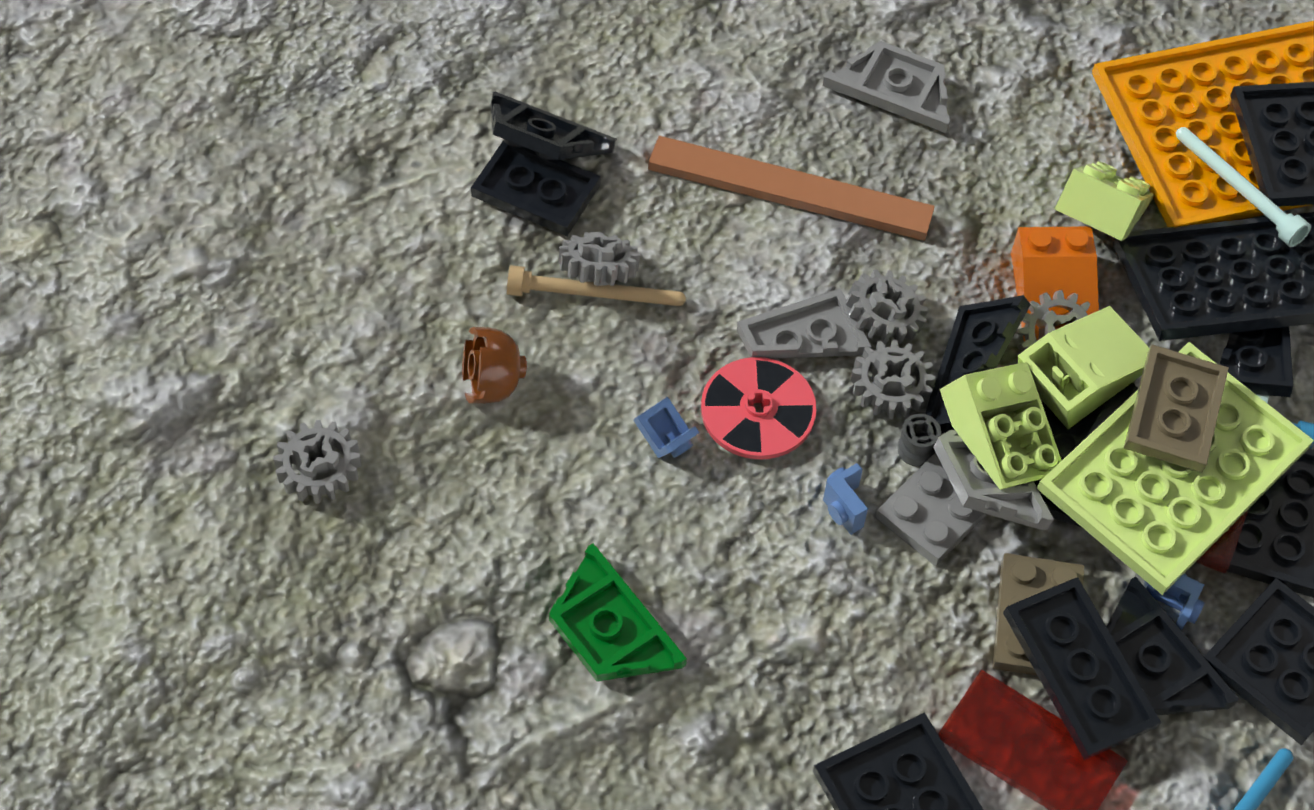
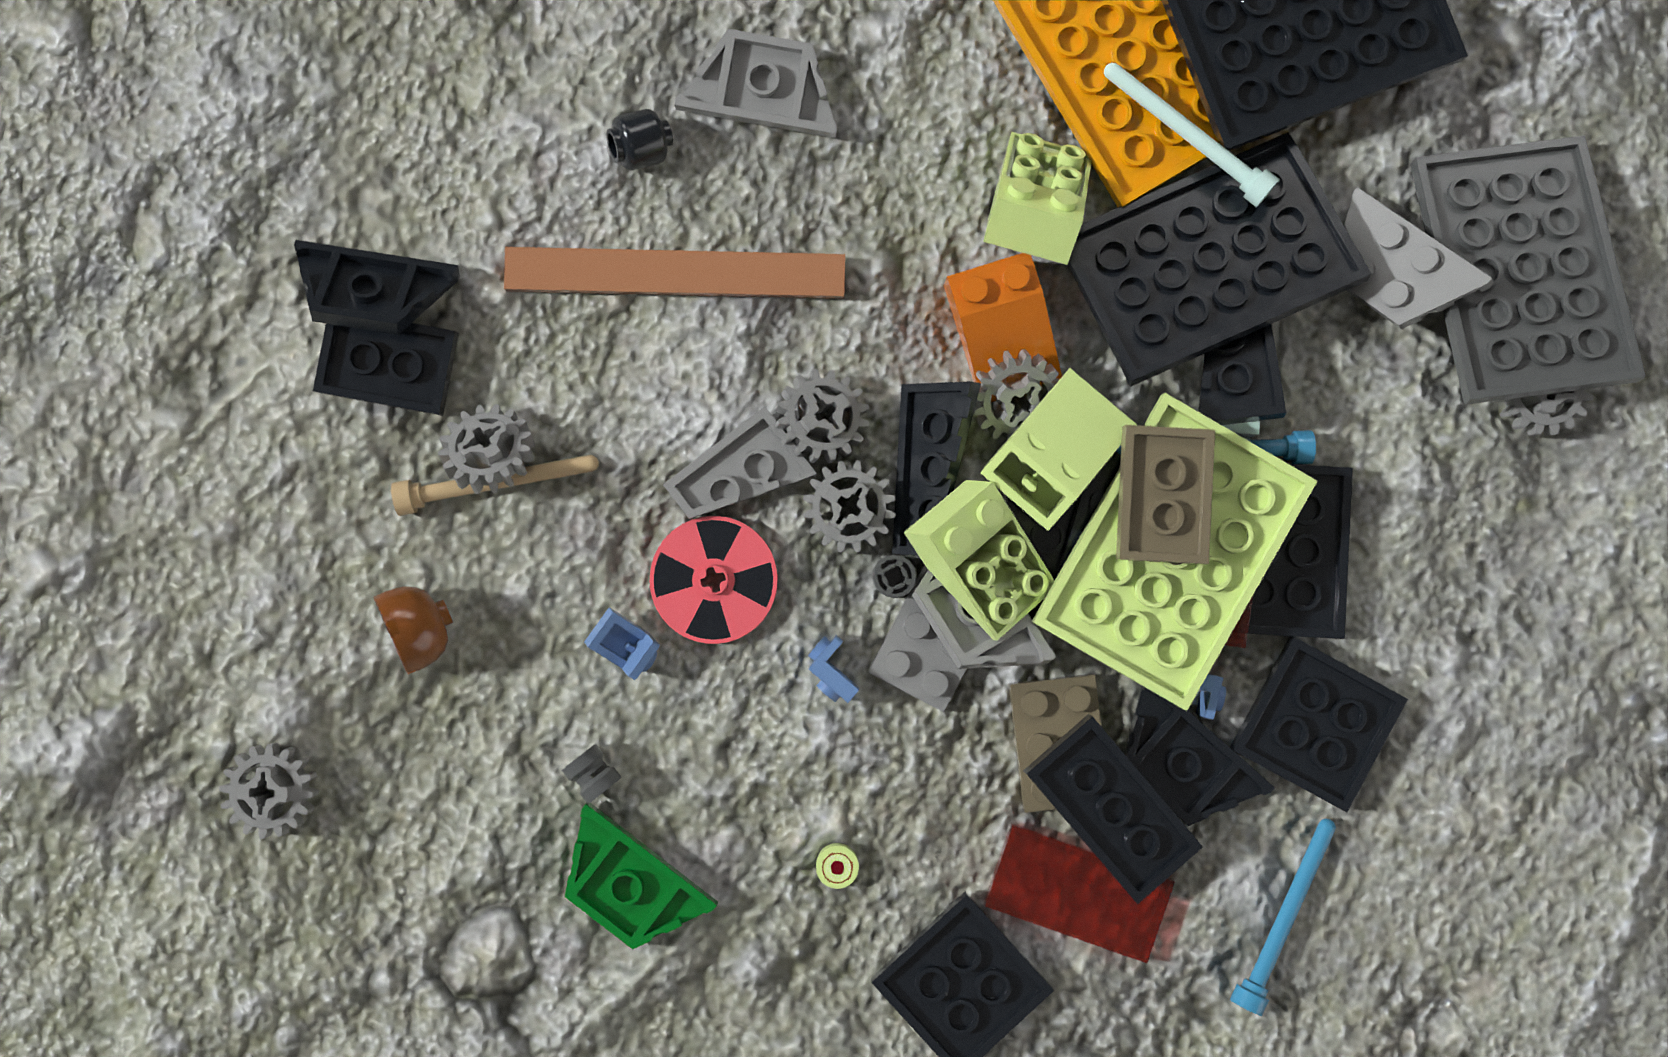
camera: 15 degrees left, 30 degrees up
none -> dark grey wheel [561,743,622,804]
none -> black head [606,109,673,171]
none -> yellowish green tile [816,843,859,889]

